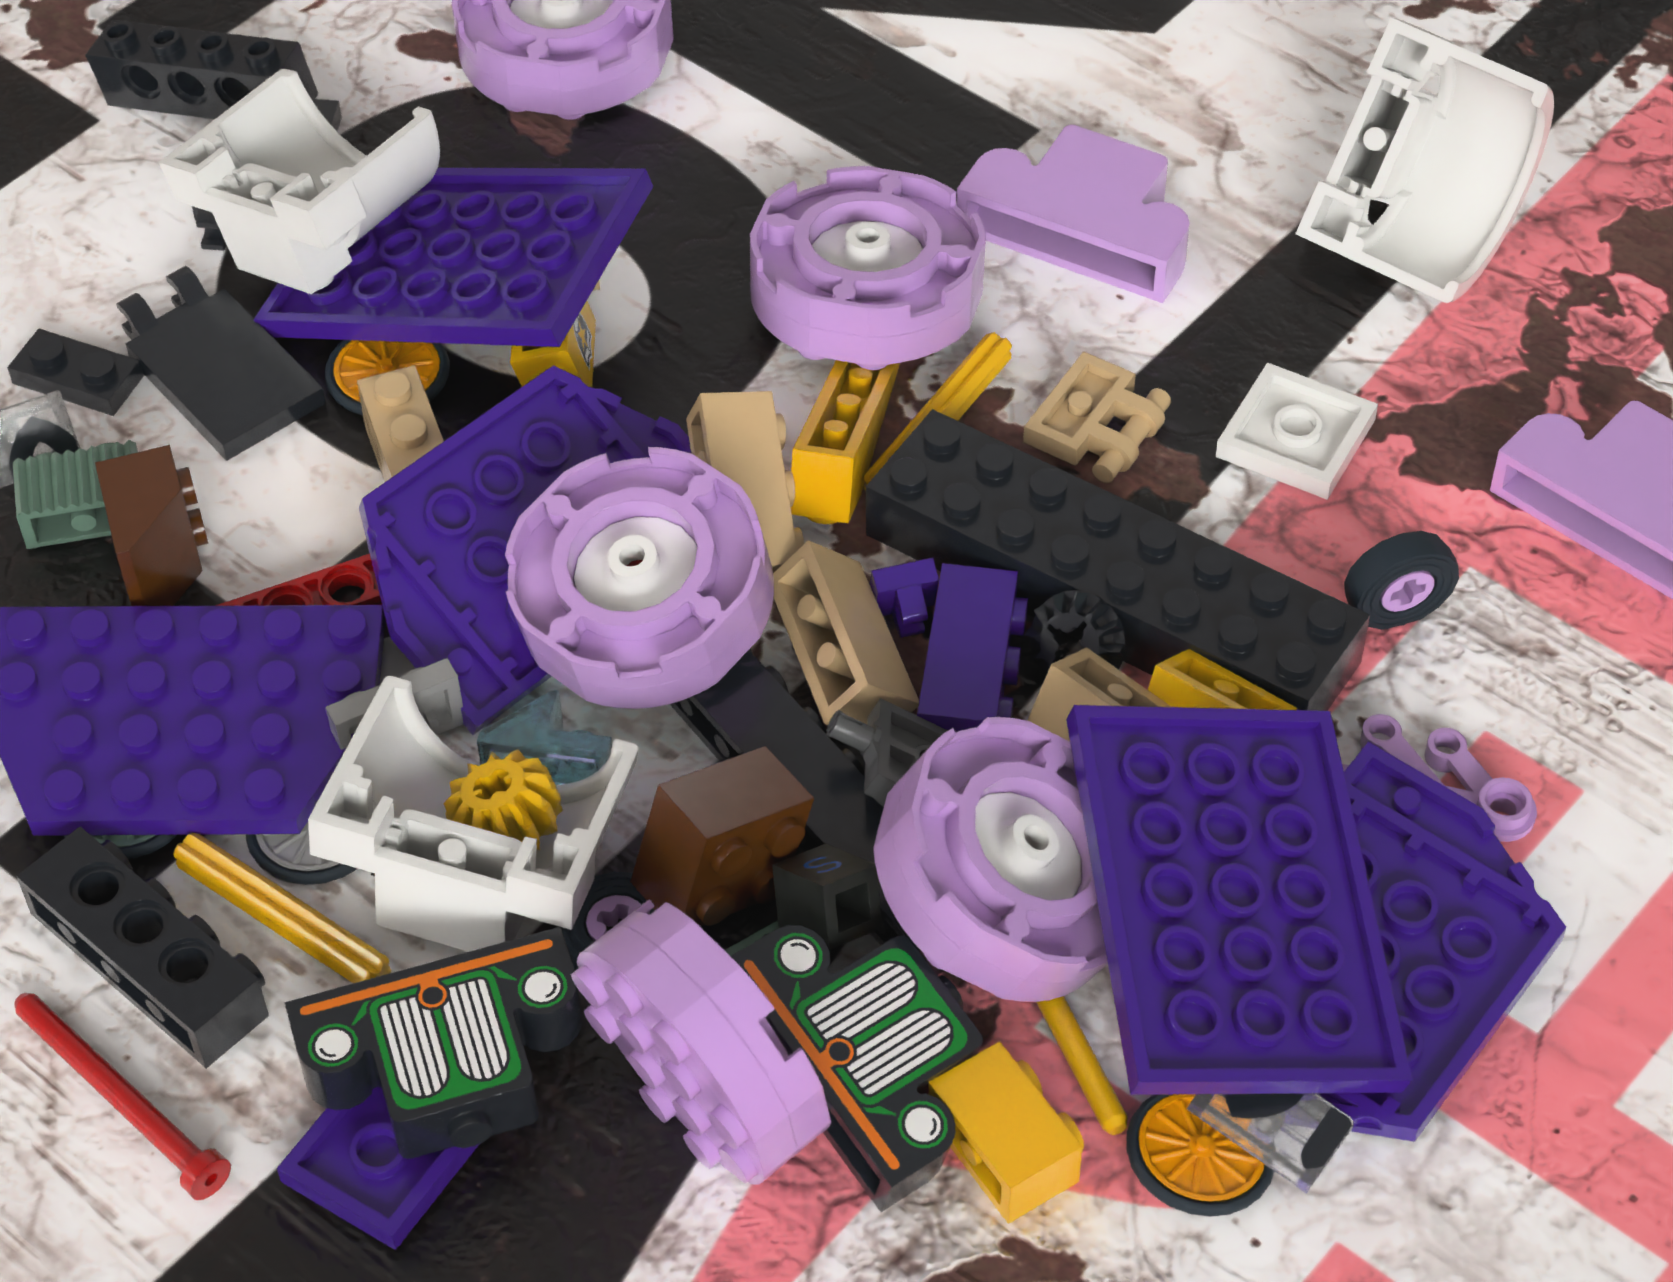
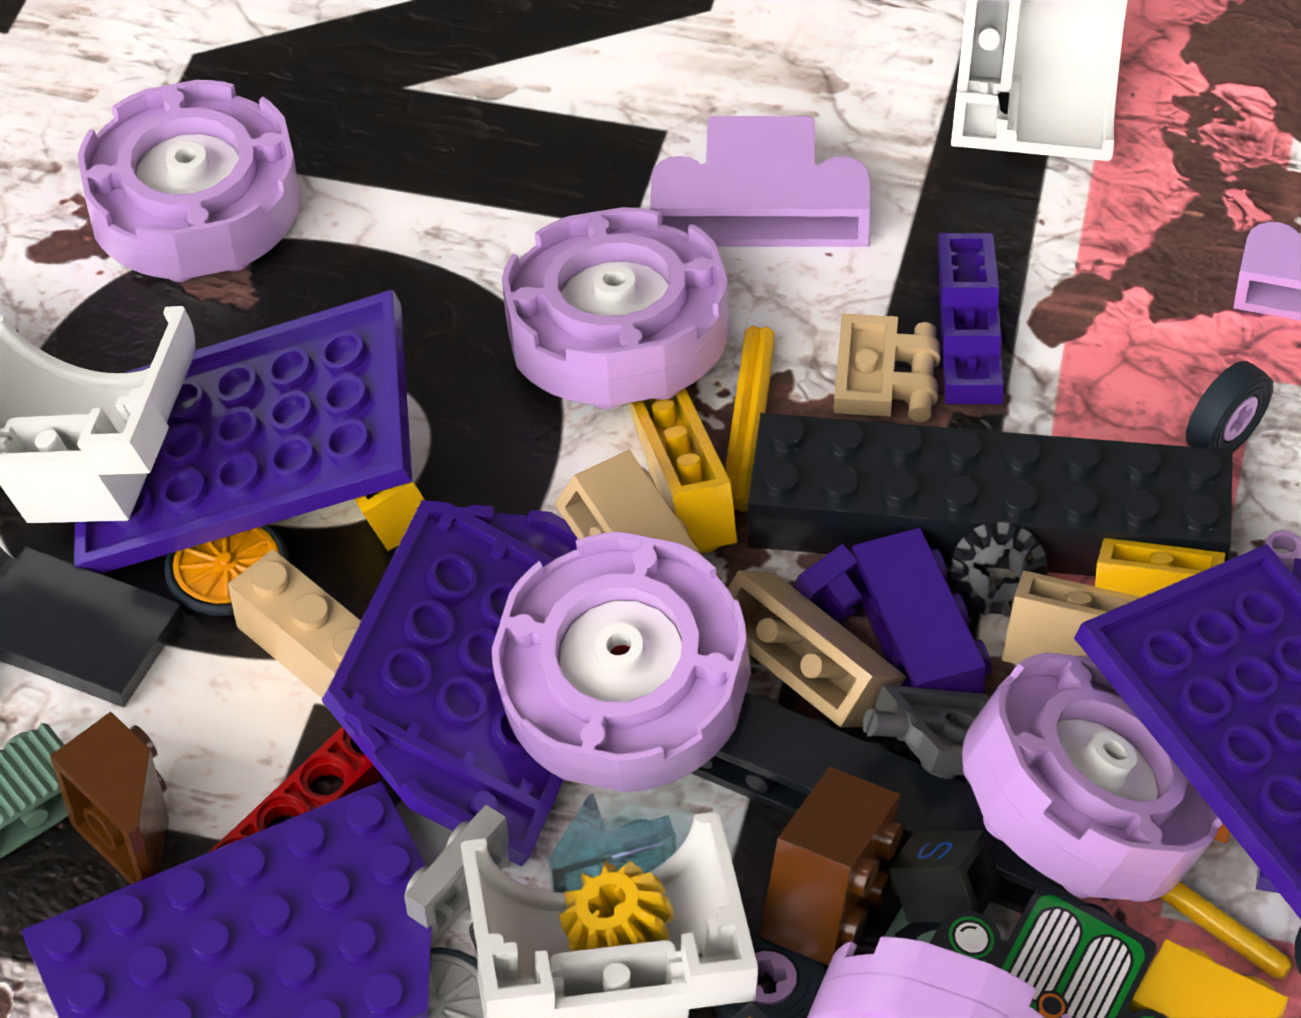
camera: 25 degrees left, 0 degrees up
white plate [1216,363,1378,500] -> none
none -> dark purple slope [938,233,1004,404]

